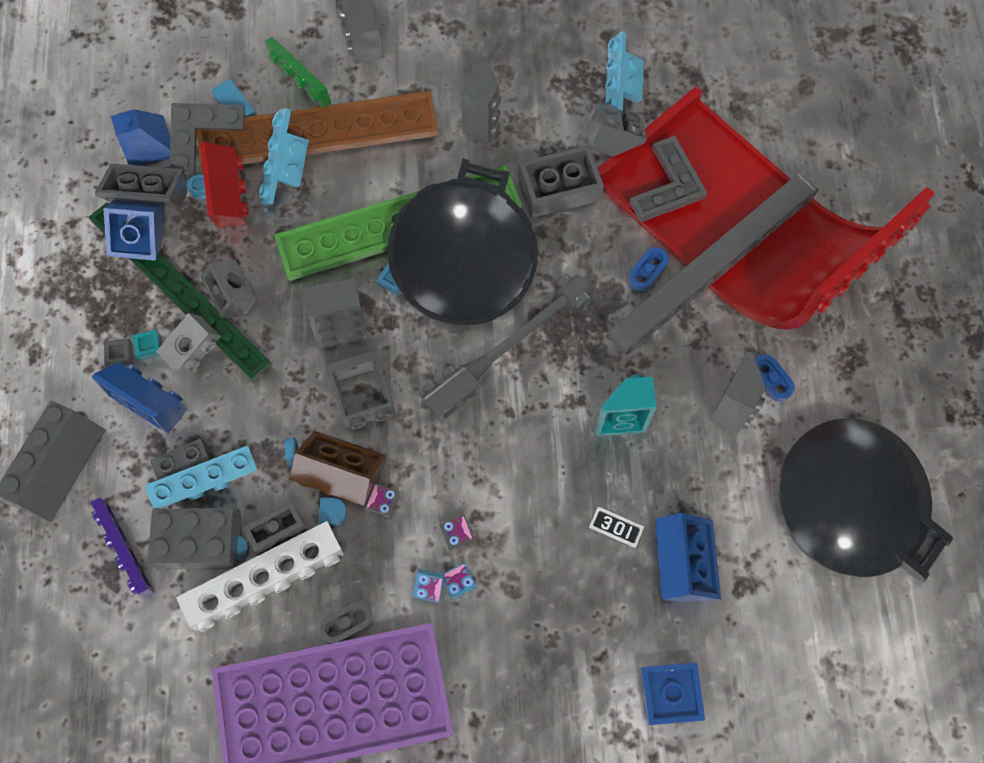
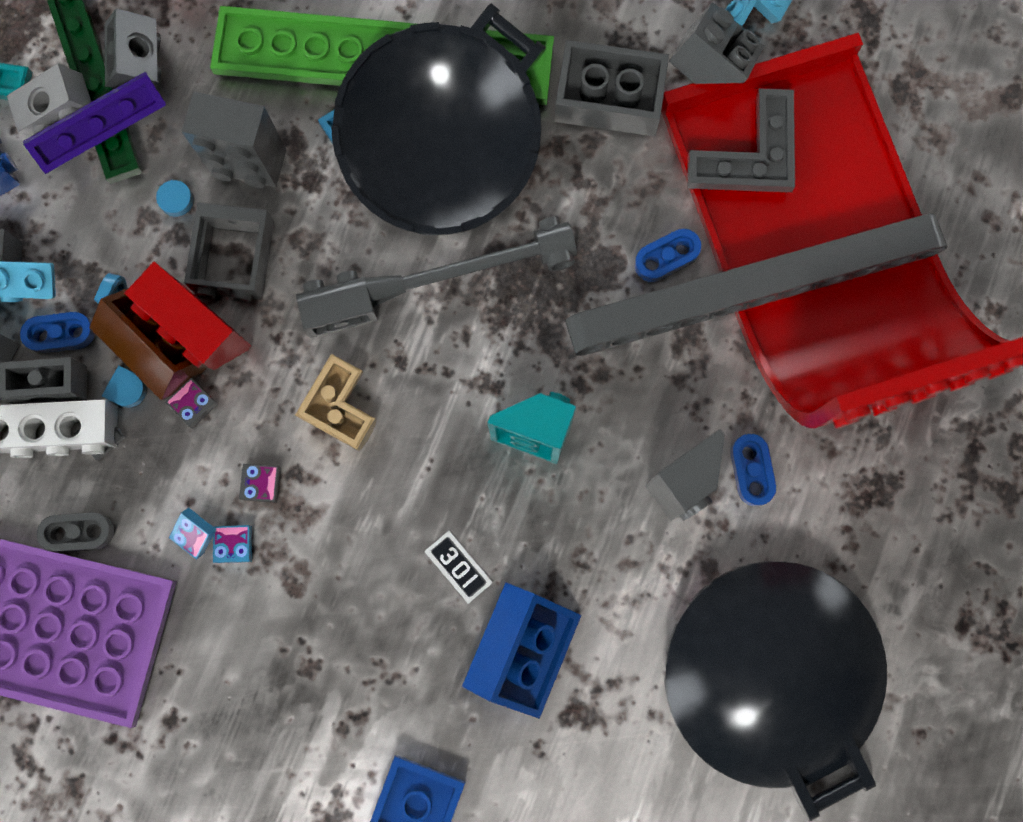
camera: 30 degrees right, 10 degrees up
none -> blue plate [20,312,95,353]
none -> dark purple plate [23,71,166,174]
none -> red slope [124,261,252,370]
none -> dark azure tile [156,180,194,217]
none -> tan brick [295,354,376,451]

